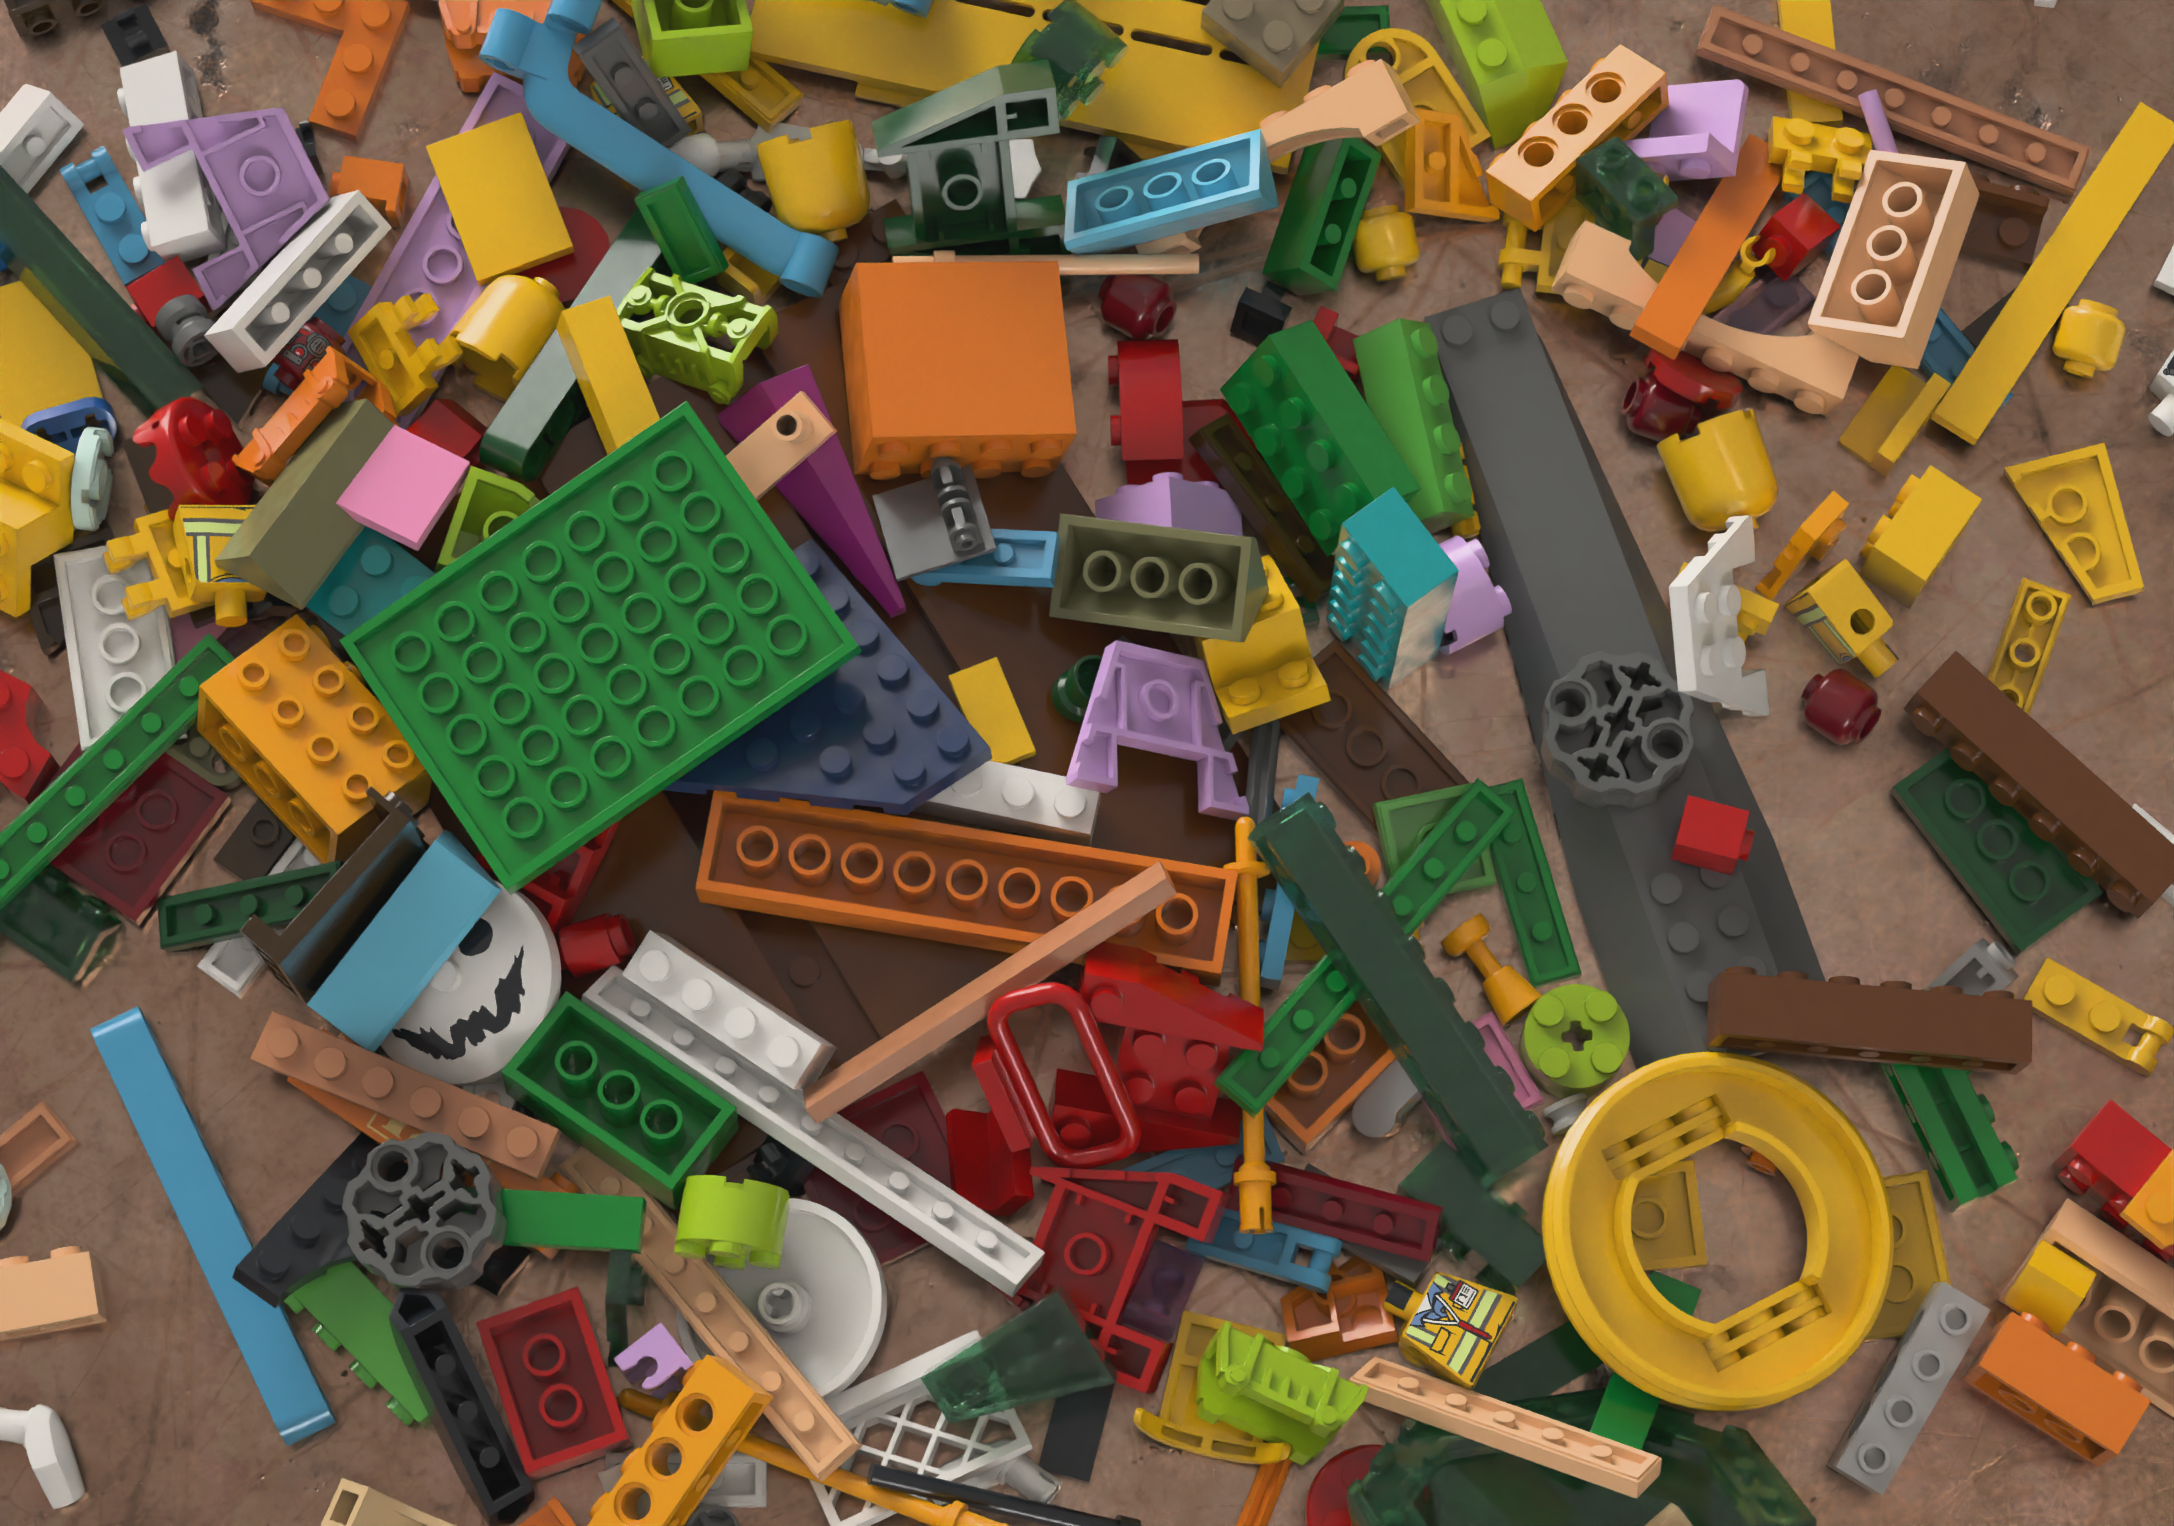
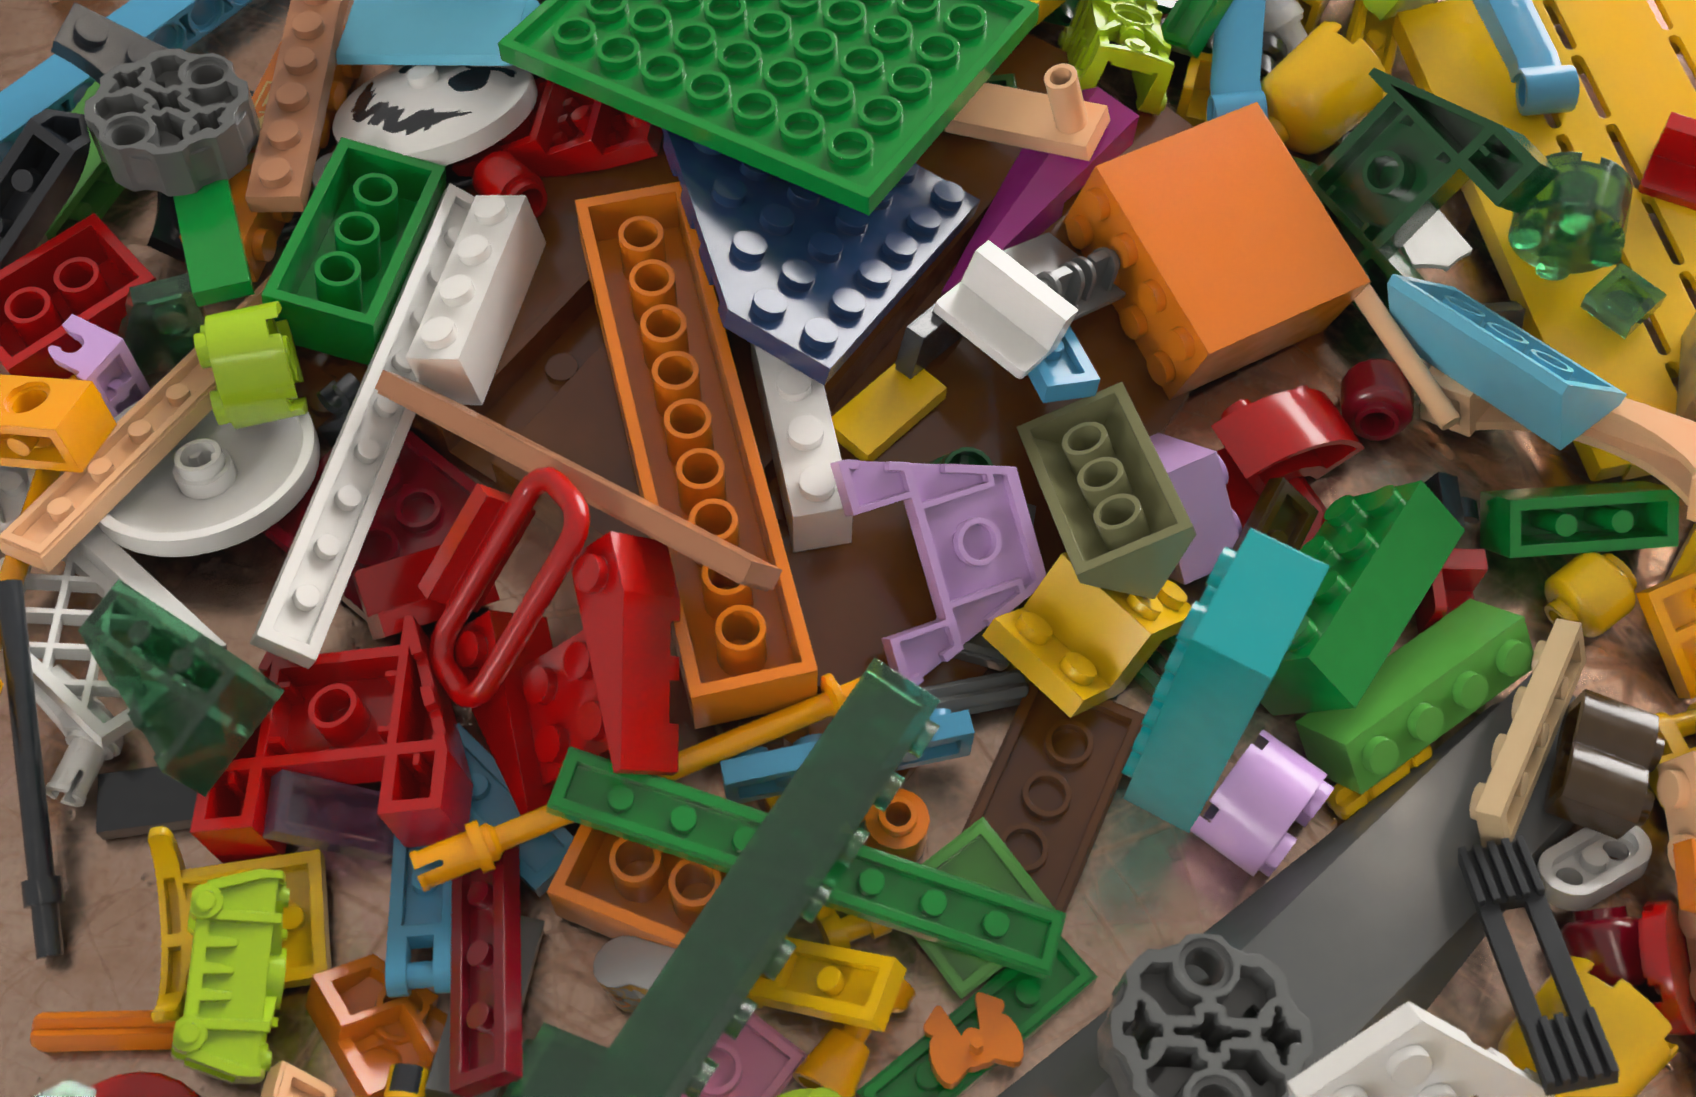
camera: 65 degrees right, 15 degrees down
none -> yellow plate [728,931,907,1032]
none -> black tile [895,303,963,379]
none -> orange piece [923,992,1024,1090]
none -> white panel [933,240,1078,379]
none -> black container [1458,835,1620,1096]
none -> tan plate [1470,618,1586,848]
none -> white plate [1537,826,1652,911]
none -> dark brown brick [1544,689,1665,839]
none -> clear green plate [1580,262,1667,339]

